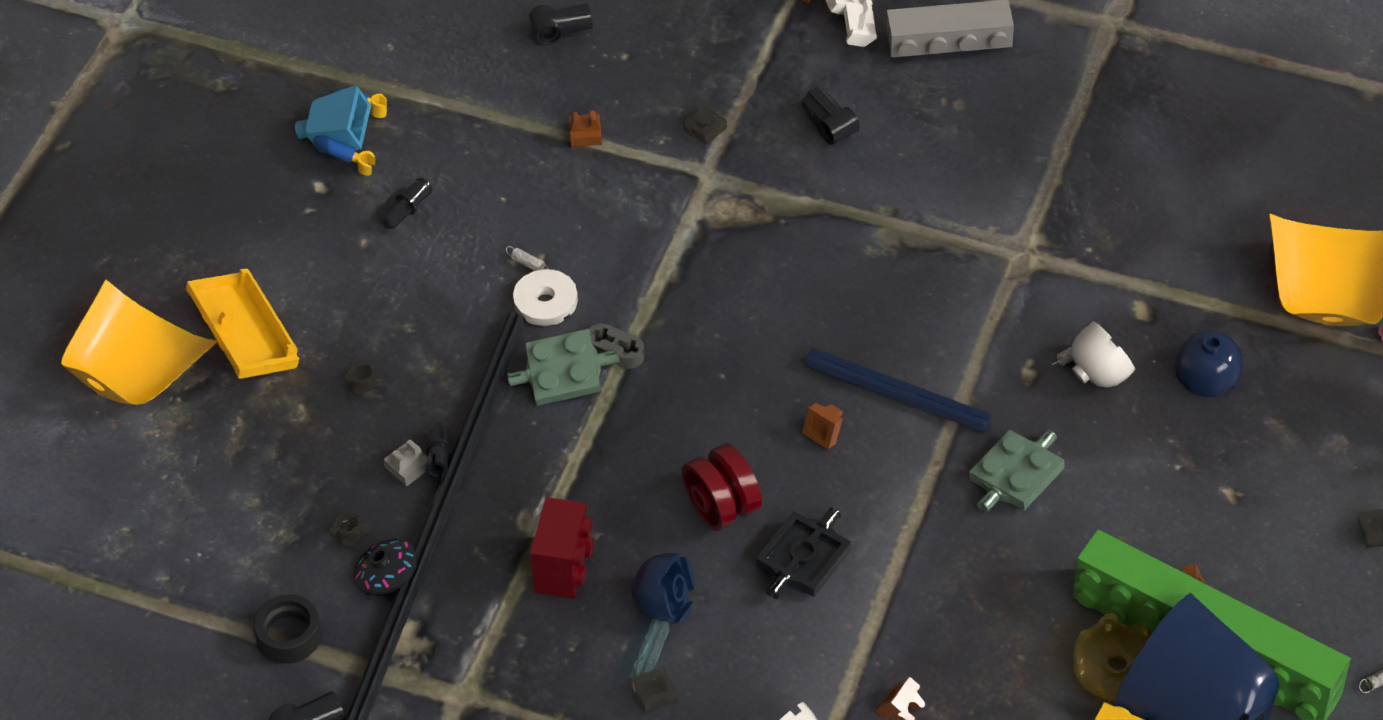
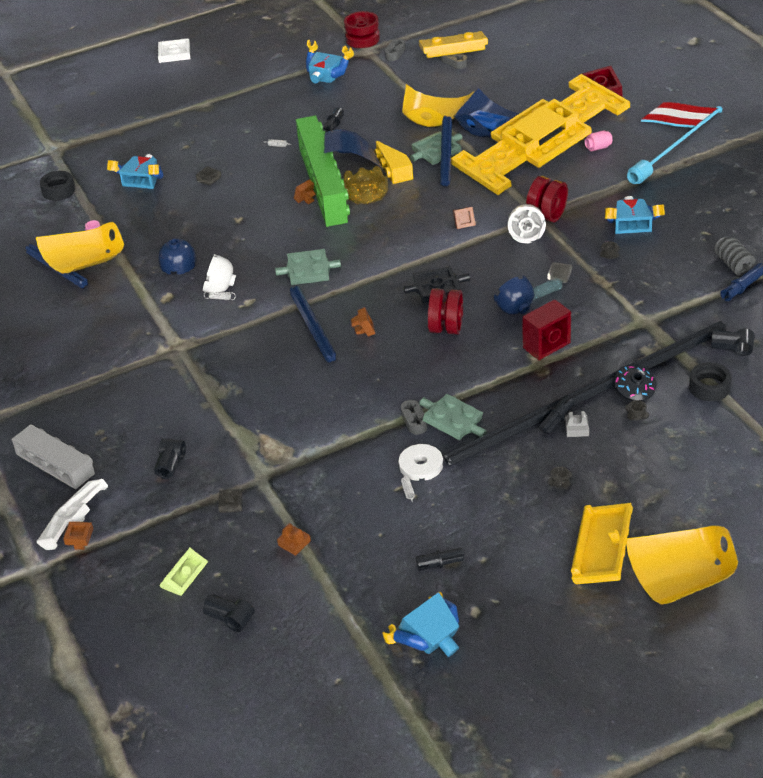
camera: 135 degrees left, 10 degrees down
none -> yellowish green slope [159,548,208,596]

